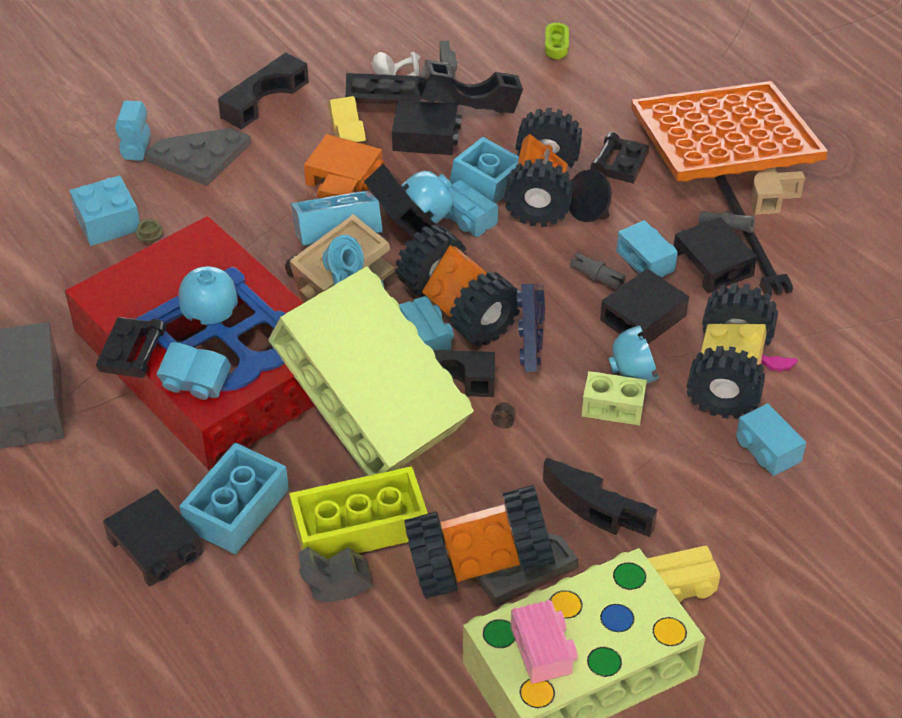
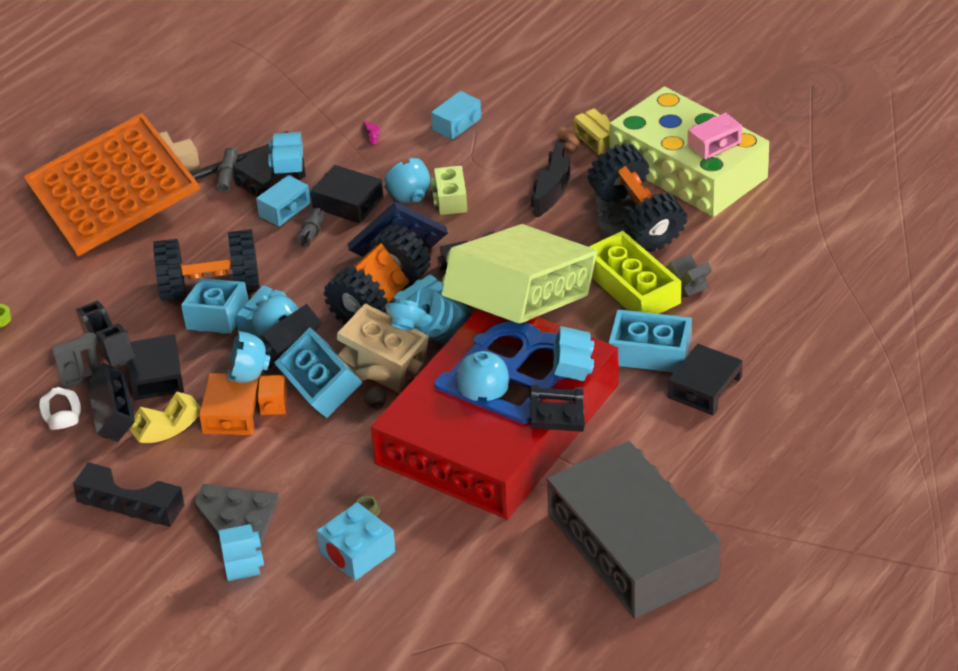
camera: 105 degrees left, 5 degrees down
black shield [569,169,612,222] -> none
black plate [590,132,649,184] -> none
black plate [686,283,778,419] -> none
none -> medium azure cylinder [227,331,270,383]
none -> medium azure brick [268,132,303,173]
none -> nougat arm [557,127,580,152]

